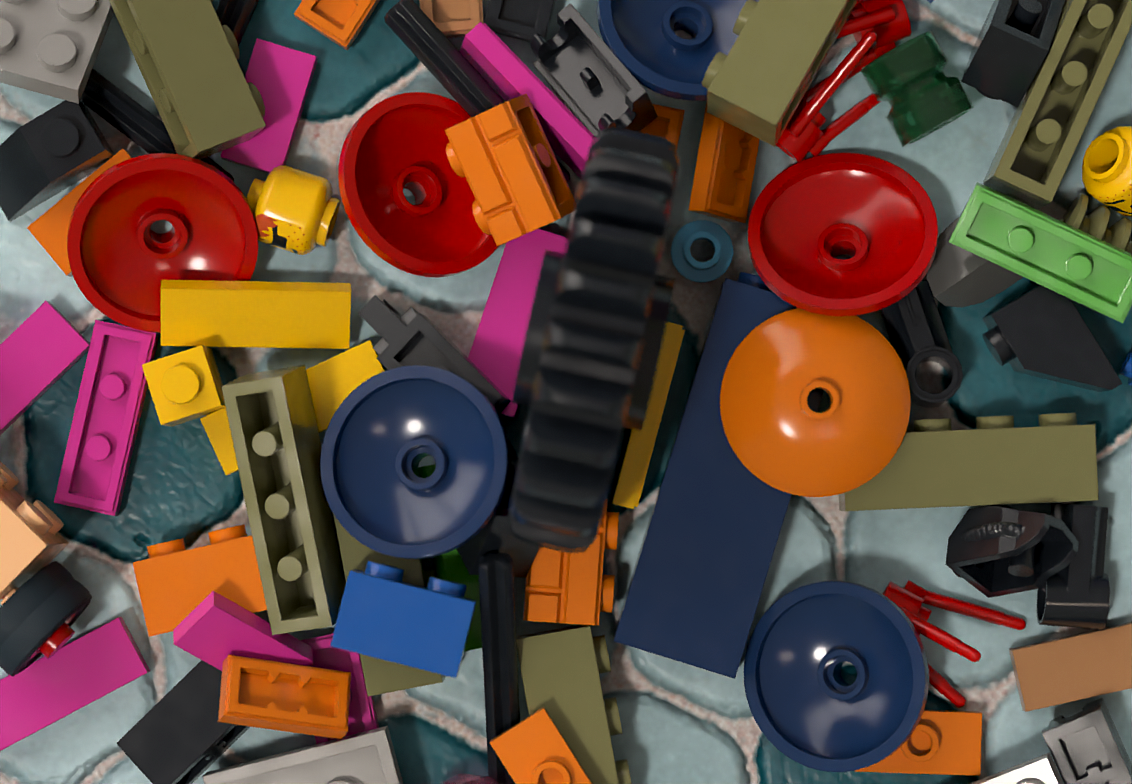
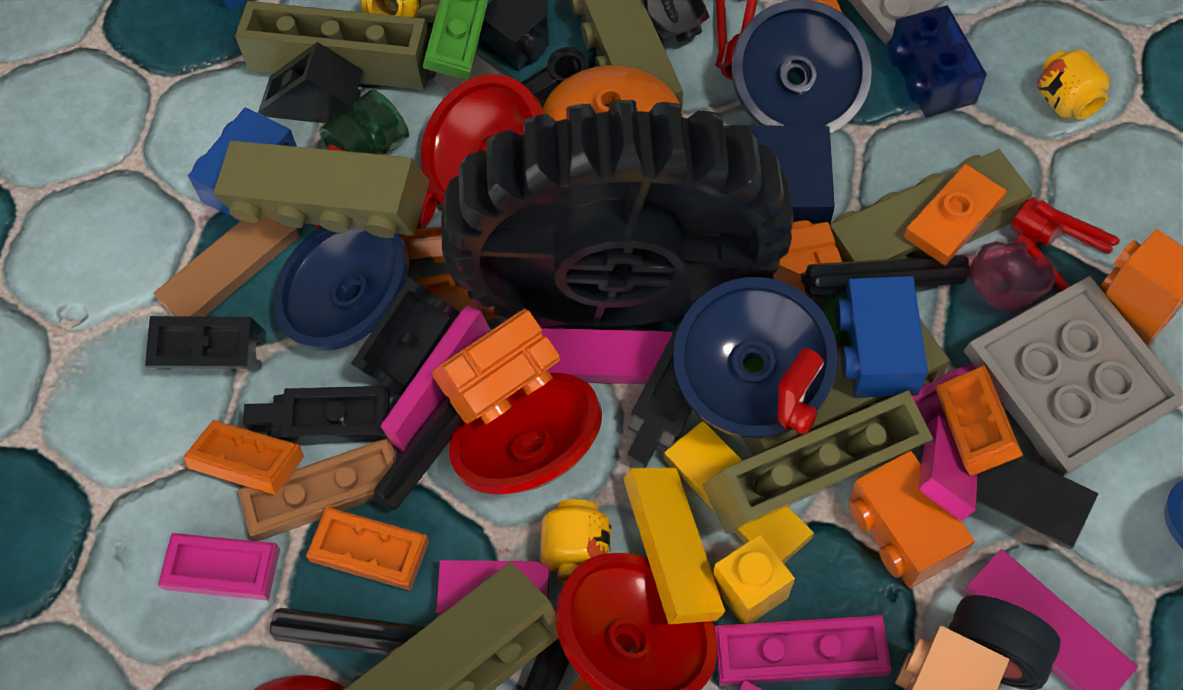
camera: 100 degrees left, 25 degrees down
none -> red arm [777,348,824,434]

